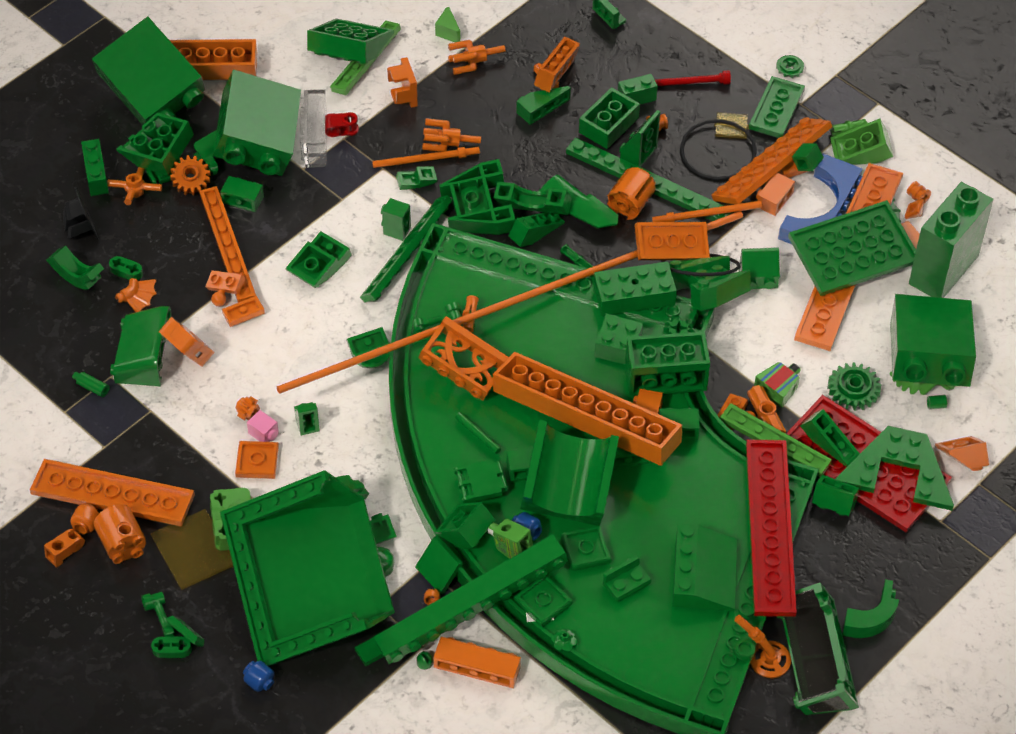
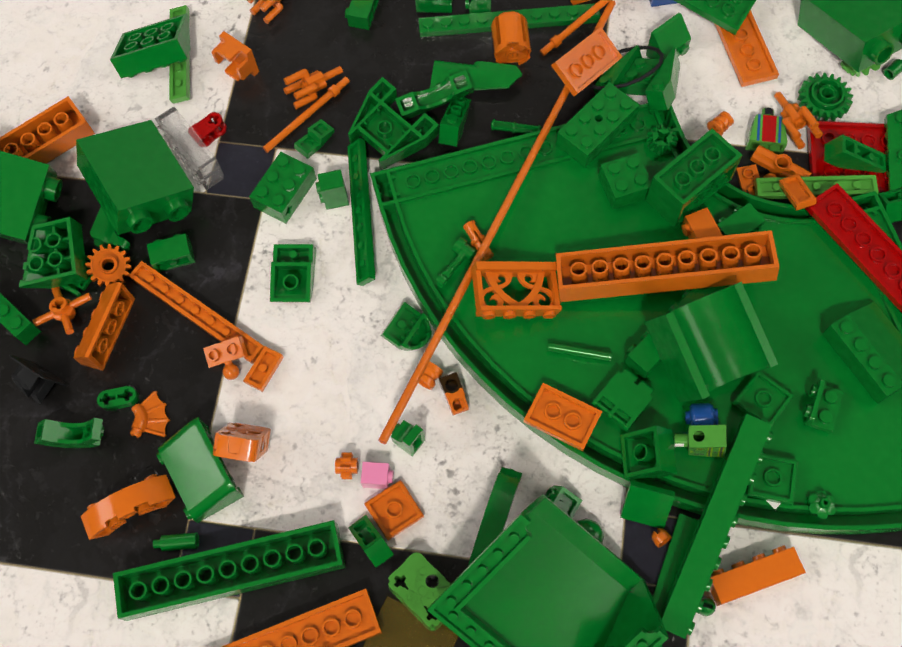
camera: 30 degrees left, 15 degrees up
none -> orange slope [73,282,135,371]
none -> orange brick [80,474,176,540]
none -> green brick [113,520,346,621]
none -> green piece [249,152,317,224]
none -> green arch [348,515,394,568]
none -> orange wheel [418,361,443,390]
none -> leg [439,372,469,415]
none -> orange plate [523,383,602,451]
none -> orange bush [707,111,734,136]
none -> orange plant [774,92,823,149]
none -> orange tile [779,174,816,211]

